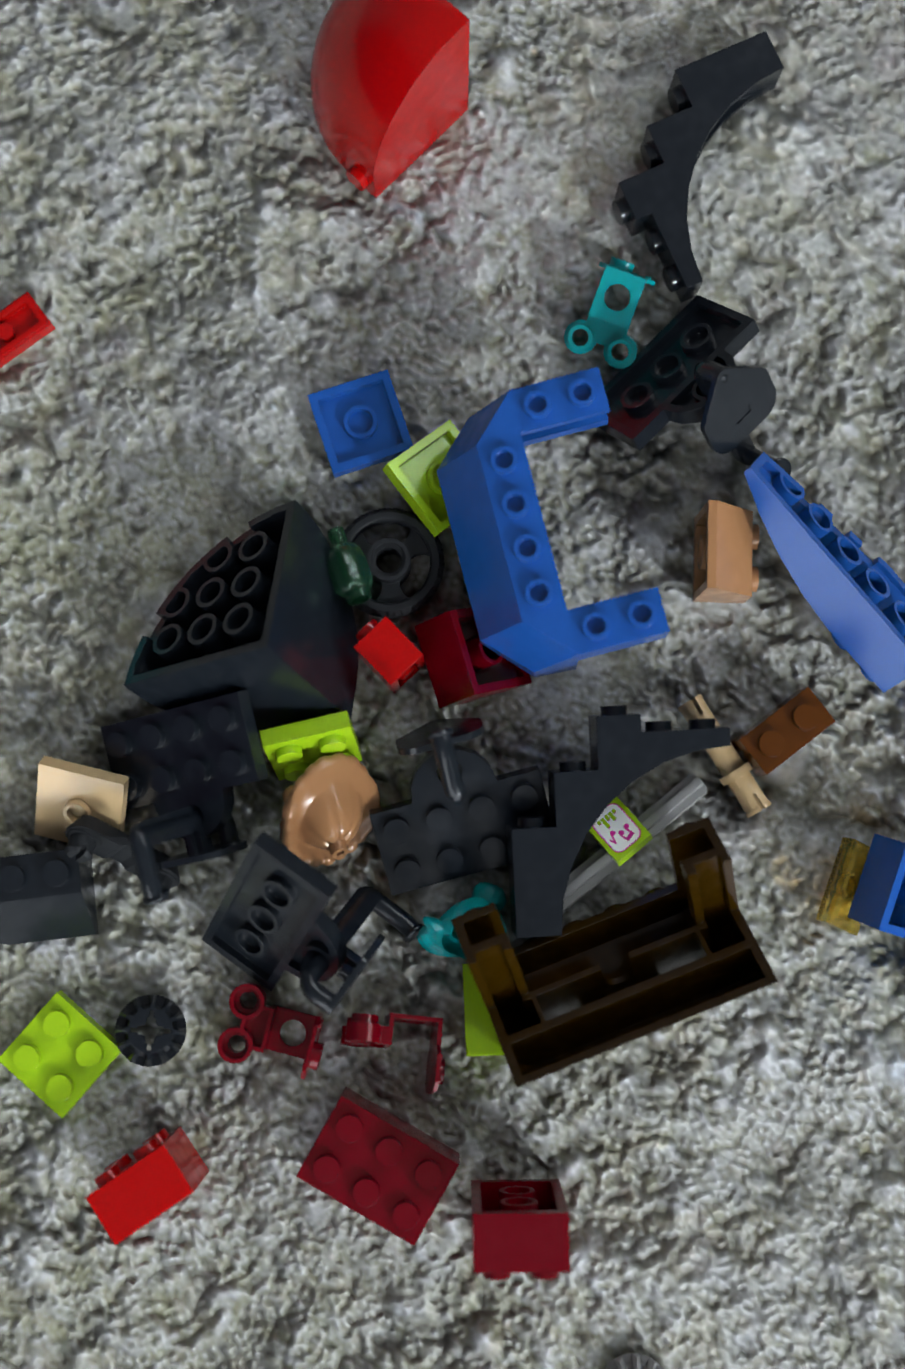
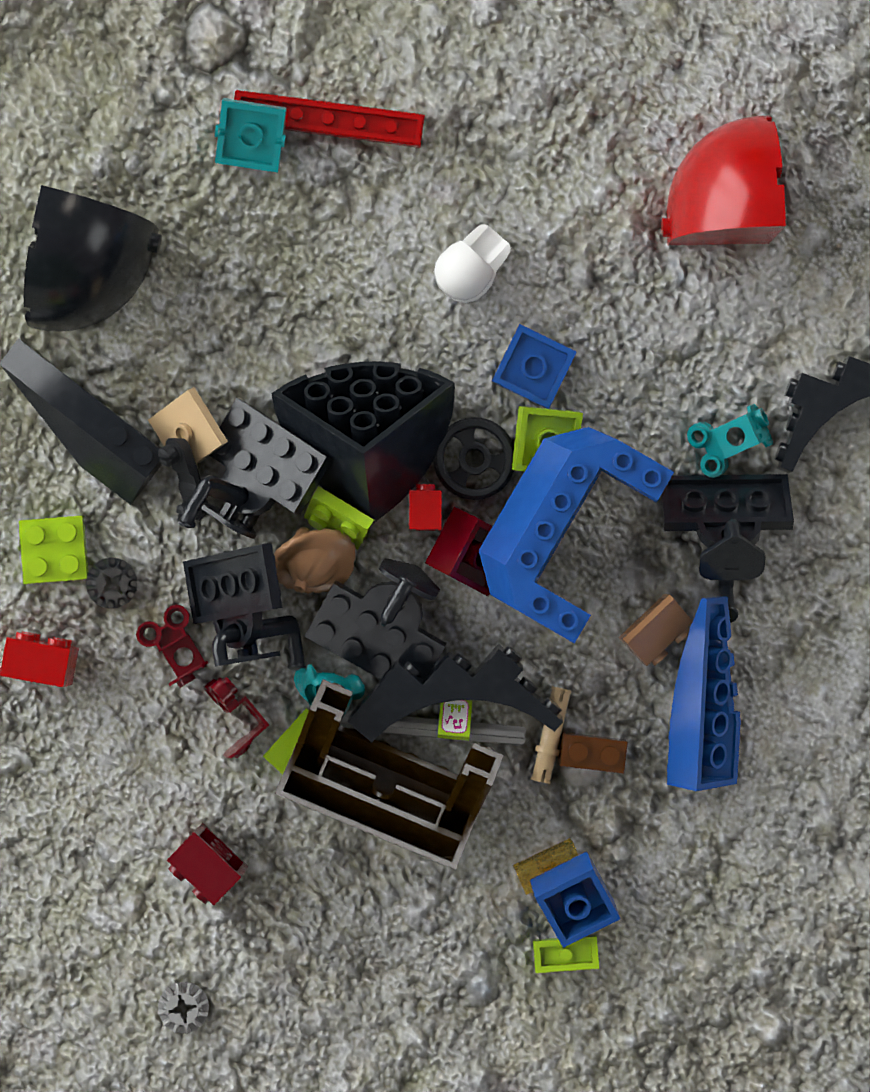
camera: 45 degrees right, 5 degrees up
dark red brick [296,1087,460,1246] -> none
clear green plant [327,526,373,606] -> none
none -> white piece [434,224,511,303]

